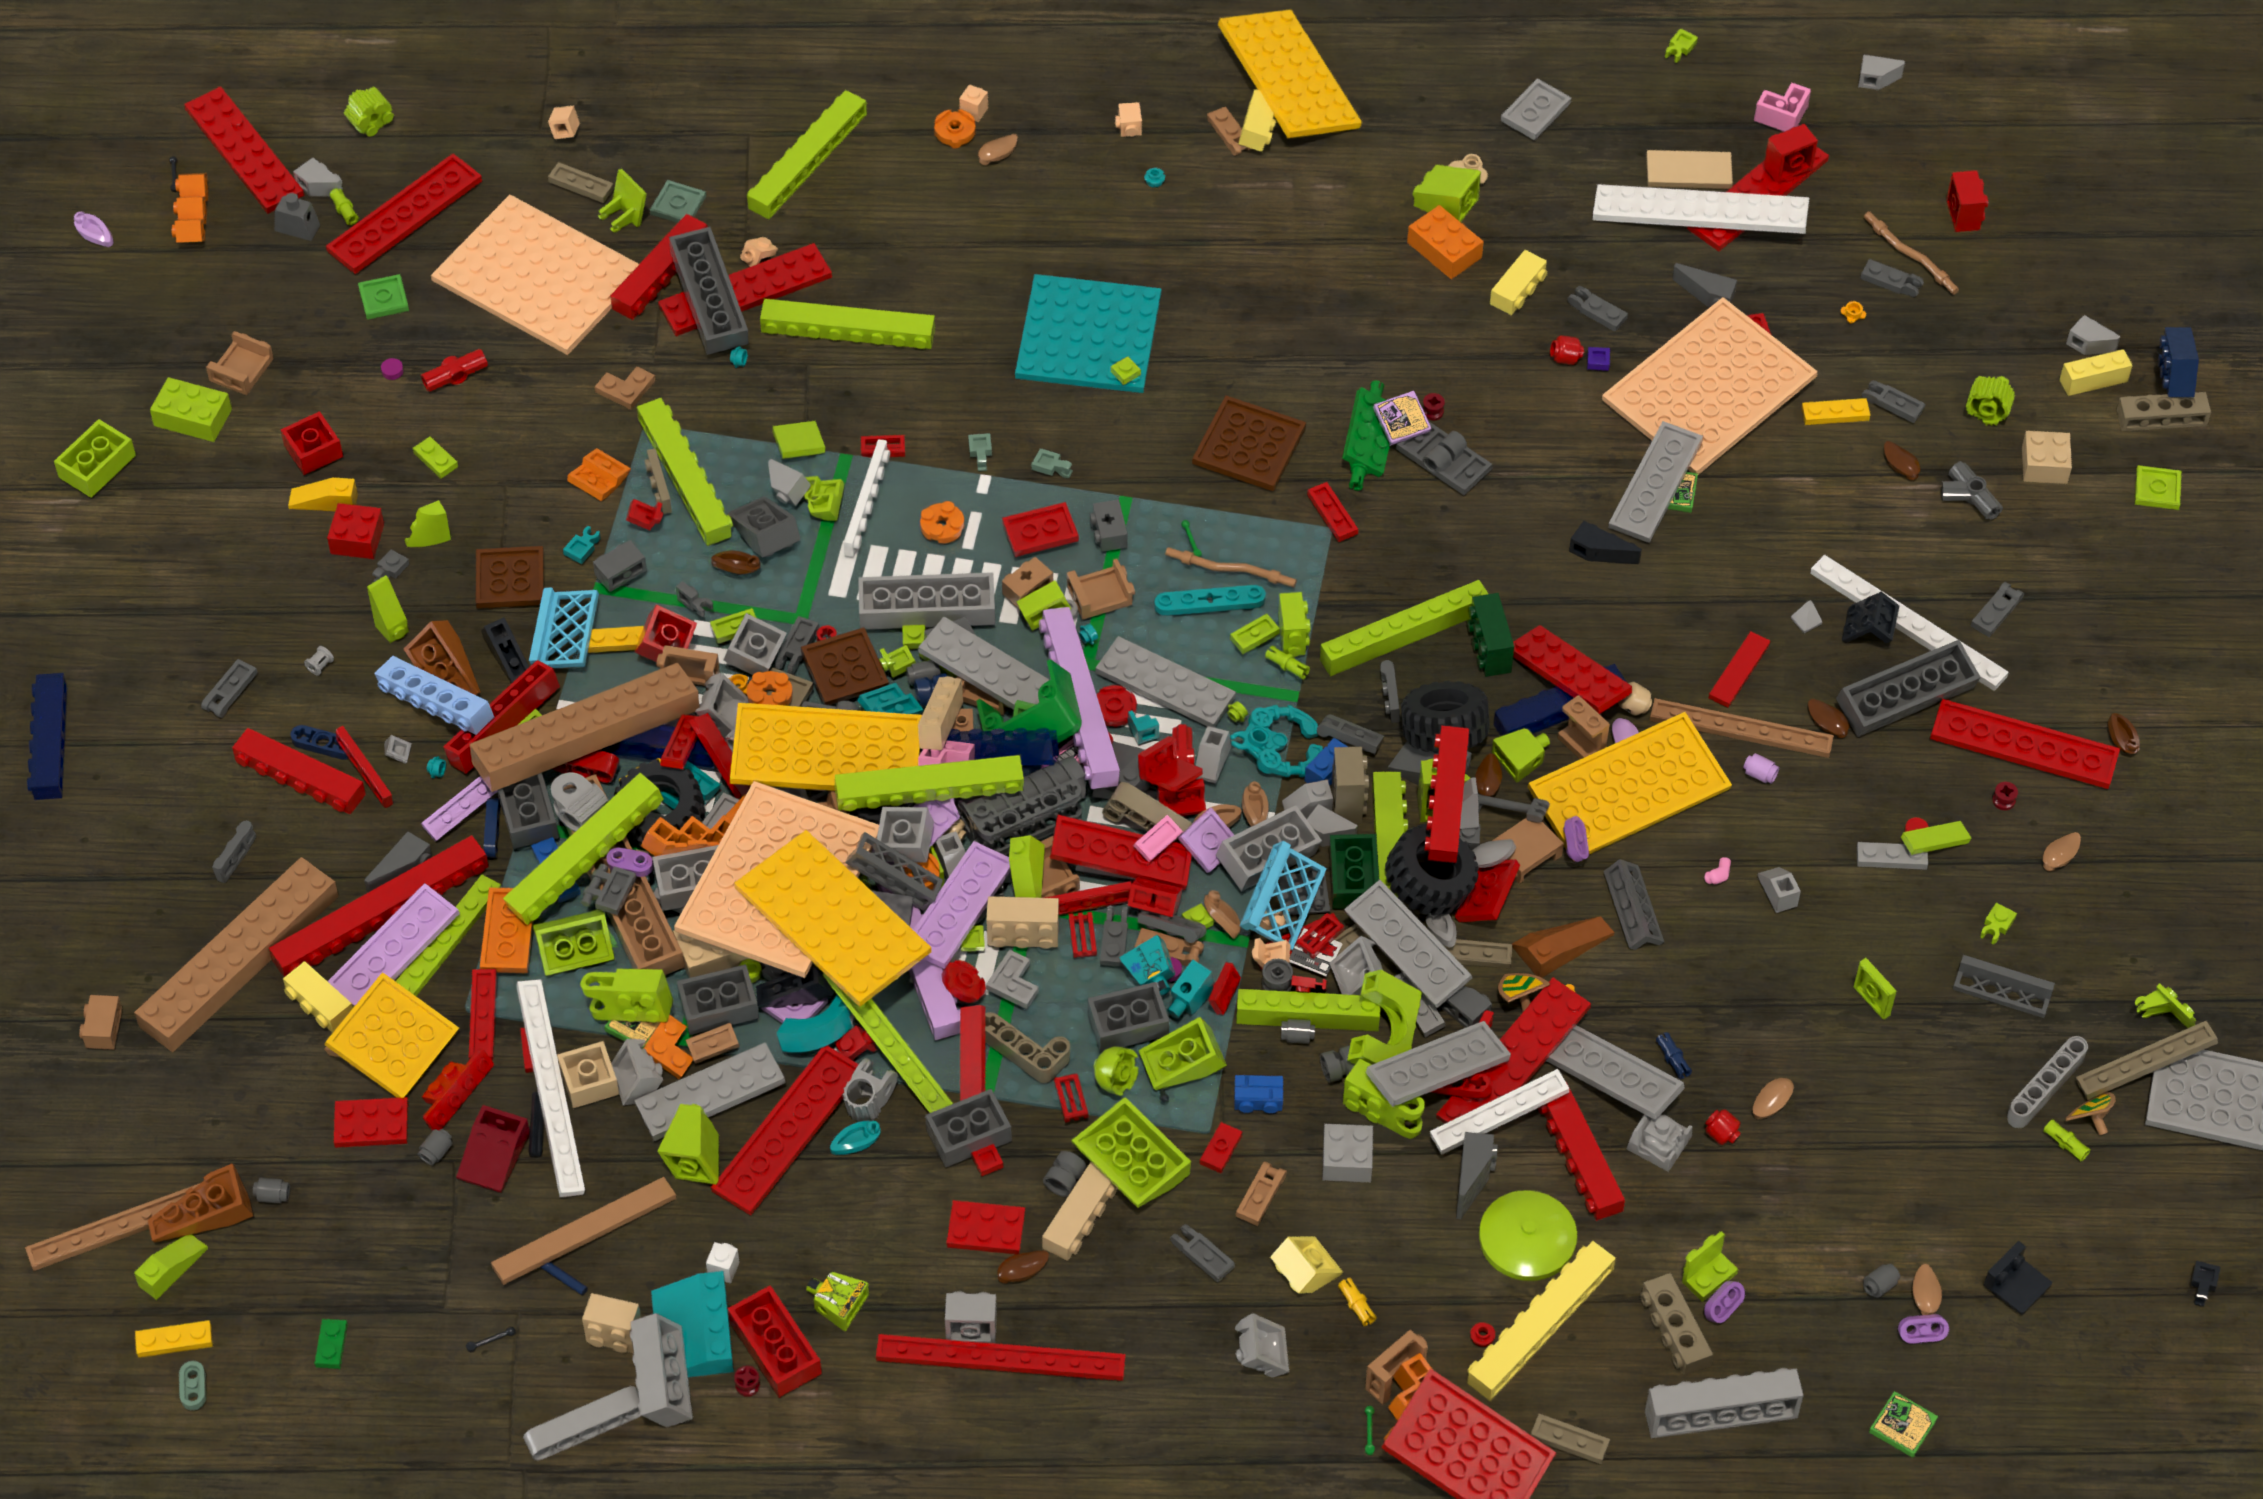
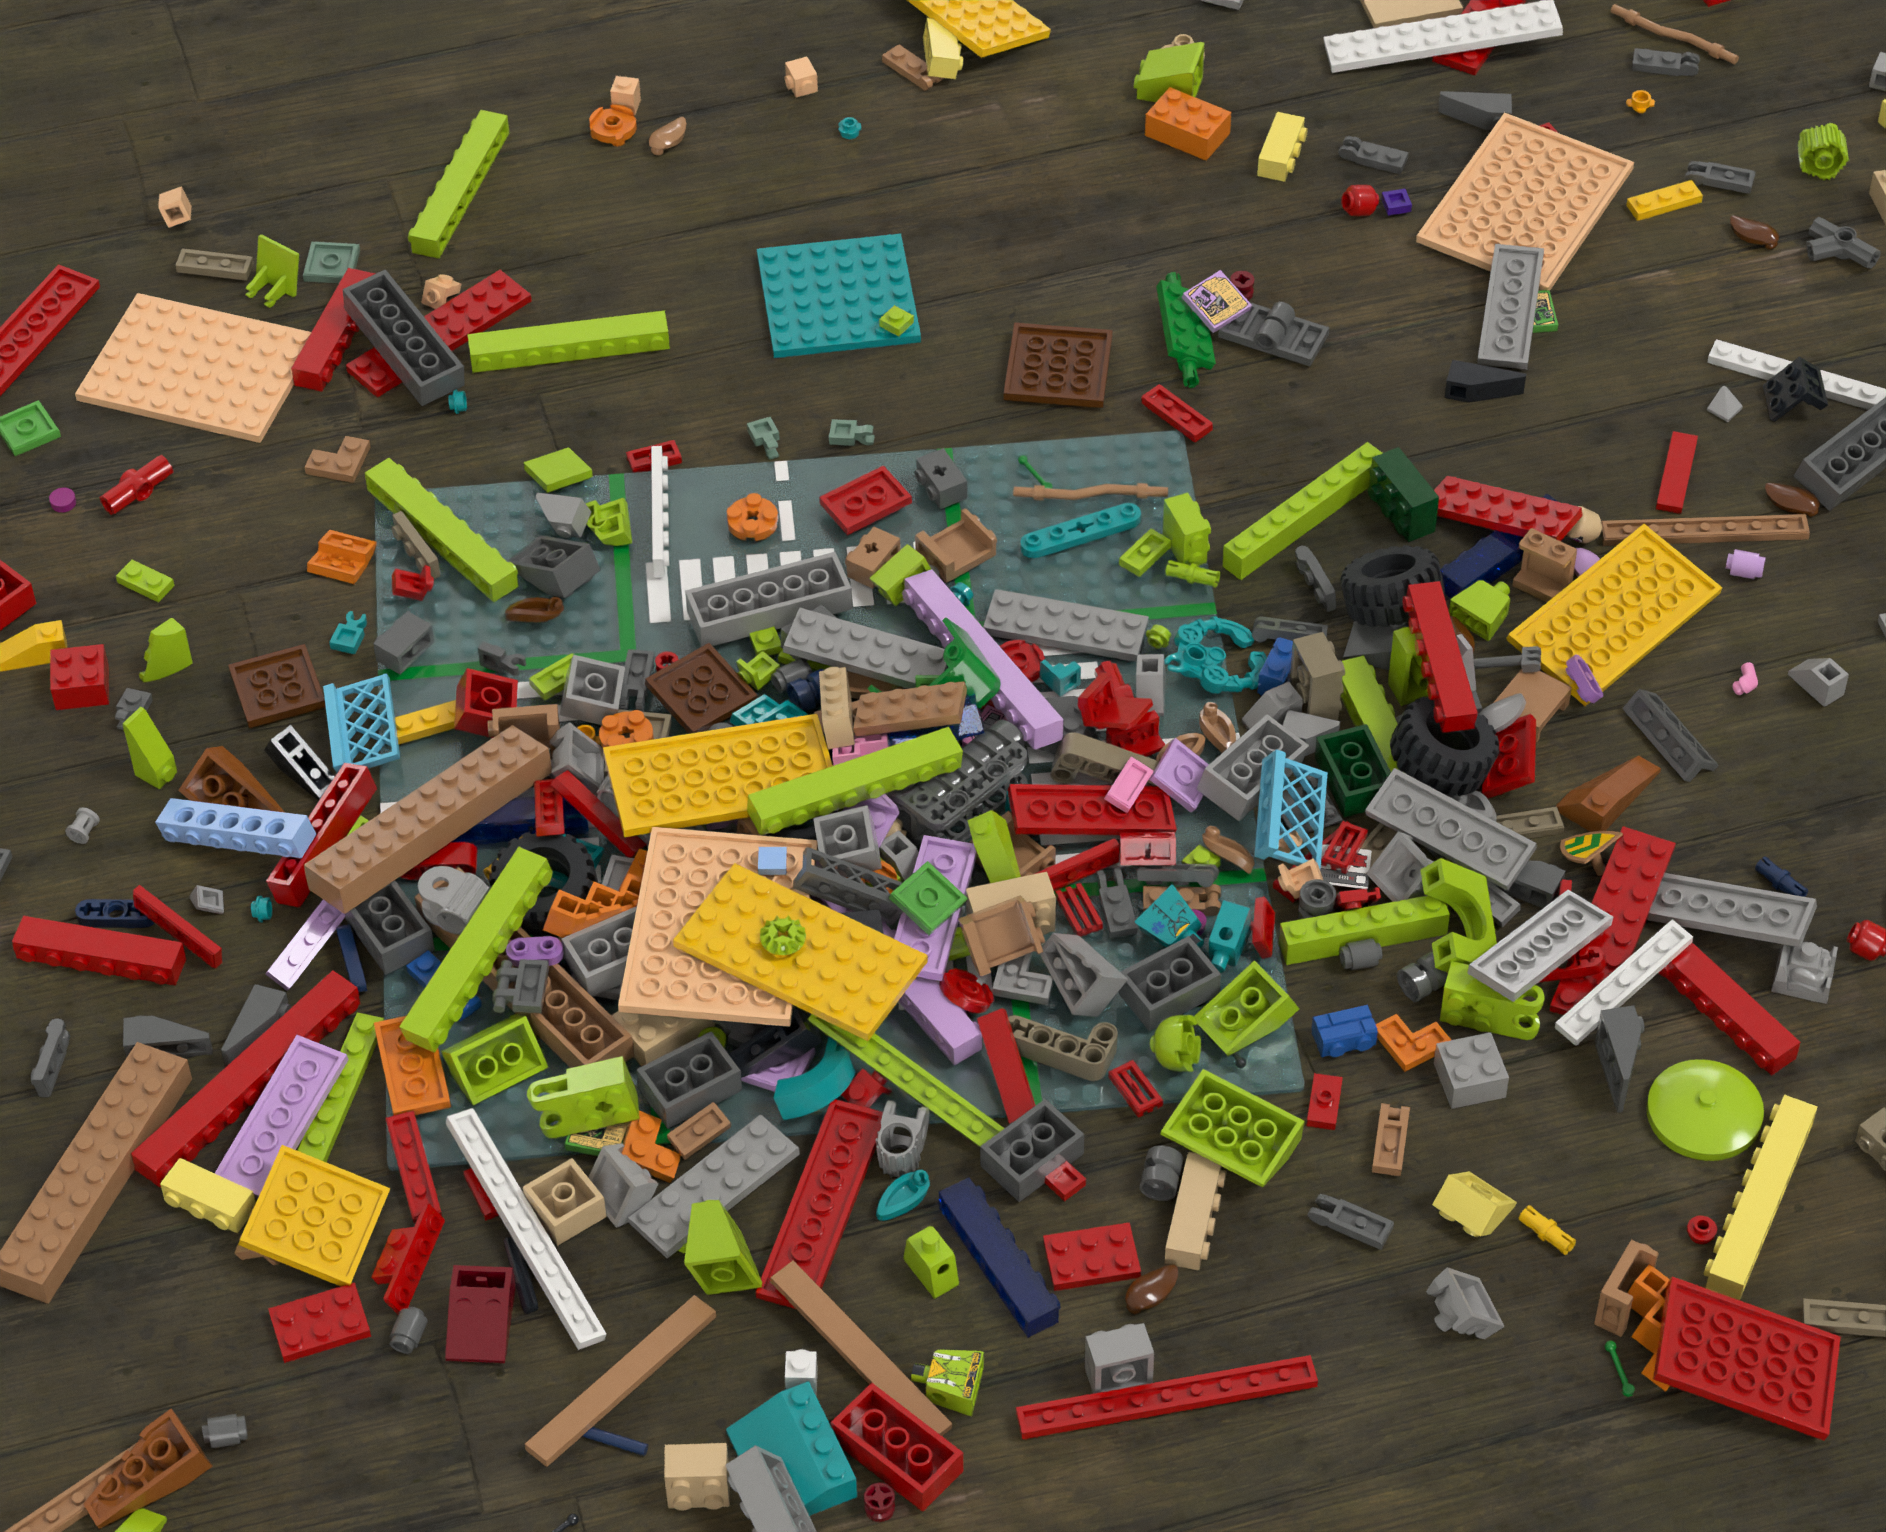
camera: 15 degrees left, 5 degrees down
none -> dark grey slope [123,1016,213,1058]
none -> light blue tile [758,847,787,875]
none -> lime gear [760,915,806,955]
none -> medium nougat tile [770,1261,952,1436]
none -> medium nougat plate [853,682,967,737]
none -> bright green tile [889,861,968,936]
none -> lime torso [903,1226,959,1299]
none -> clear blue brick [939,1177,1061,1338]
none -> medium nougat panel [958,895,1045,976]
none -> light grey wedge [1040,933,1128,1017]
none -> orange plate [1376,1014,1451,1072]

